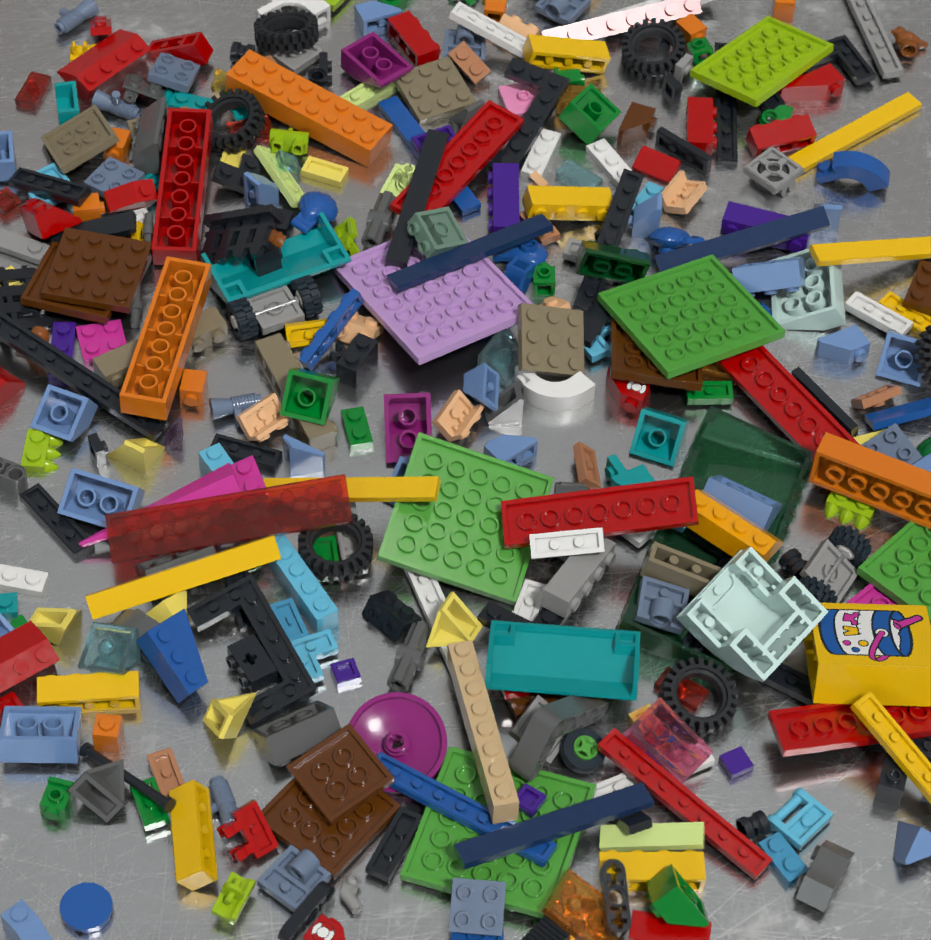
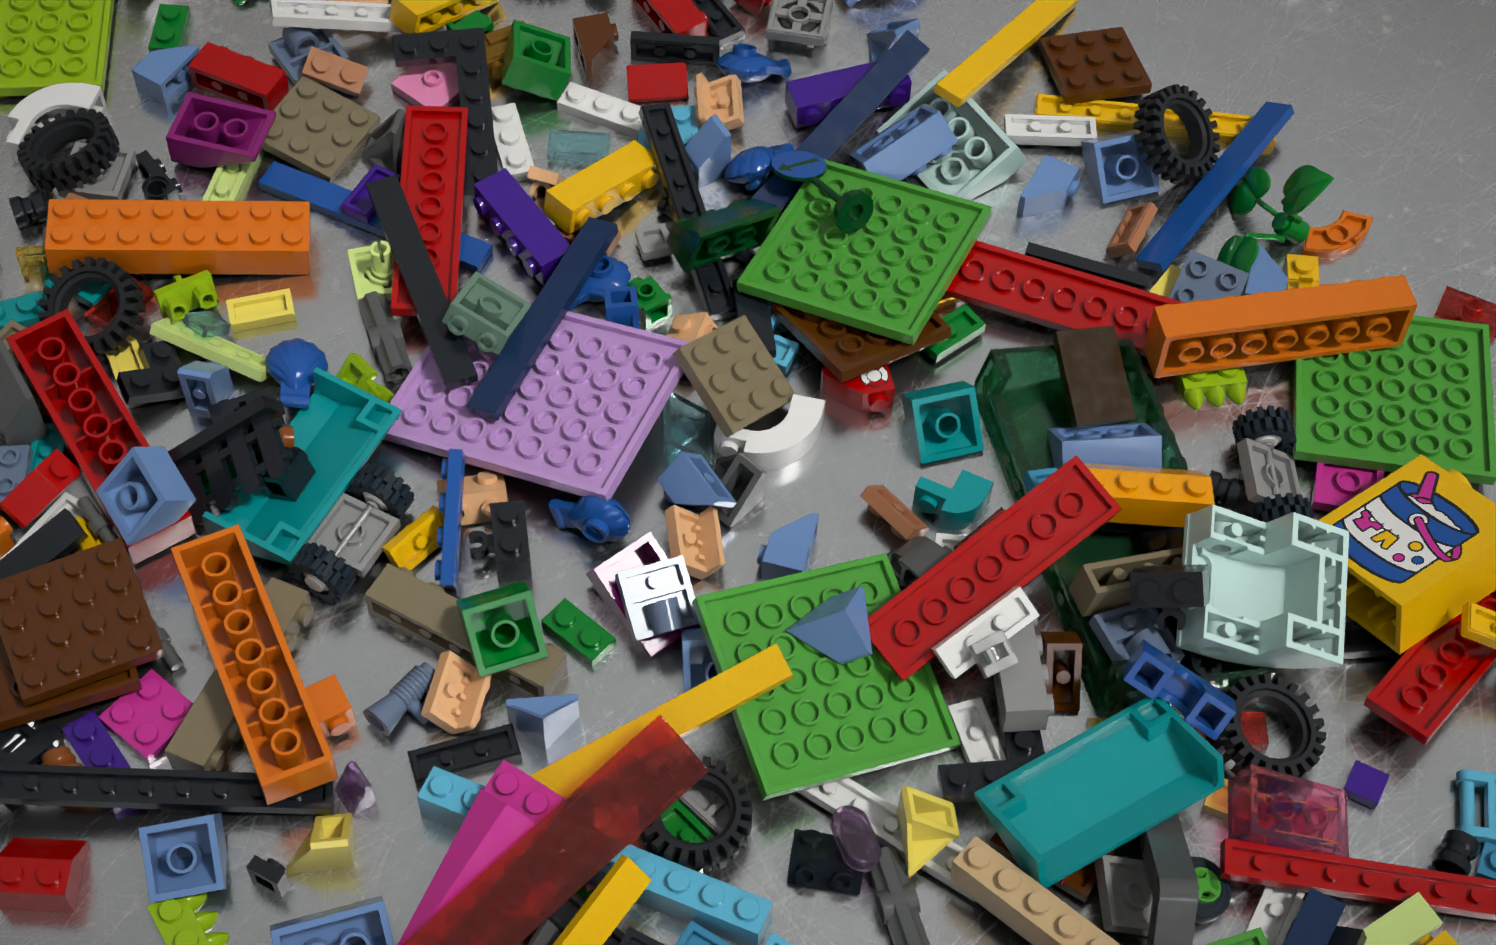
camera: 35 degrees left, 5 degrees up
none -> medium blue slope [96,446,196,545]
none -> blue animal [549,495,631,543]
none -> plate [615,555,699,642]
none -> blue animal [716,43,792,83]
none -> dark green piece [771,150,874,233]
none -> medium blue slope [785,586,872,664]
none -> clear purple tile [830,805,882,872]
none -> light grey tile [968,630,1019,679]
none -> reddish brown slope [1040,631,1082,711]
none -> dark brown tile [1051,325,1136,429]
none -> blue arch [1122,639,1237,740]
none -> black brick [1130,564,1210,630]

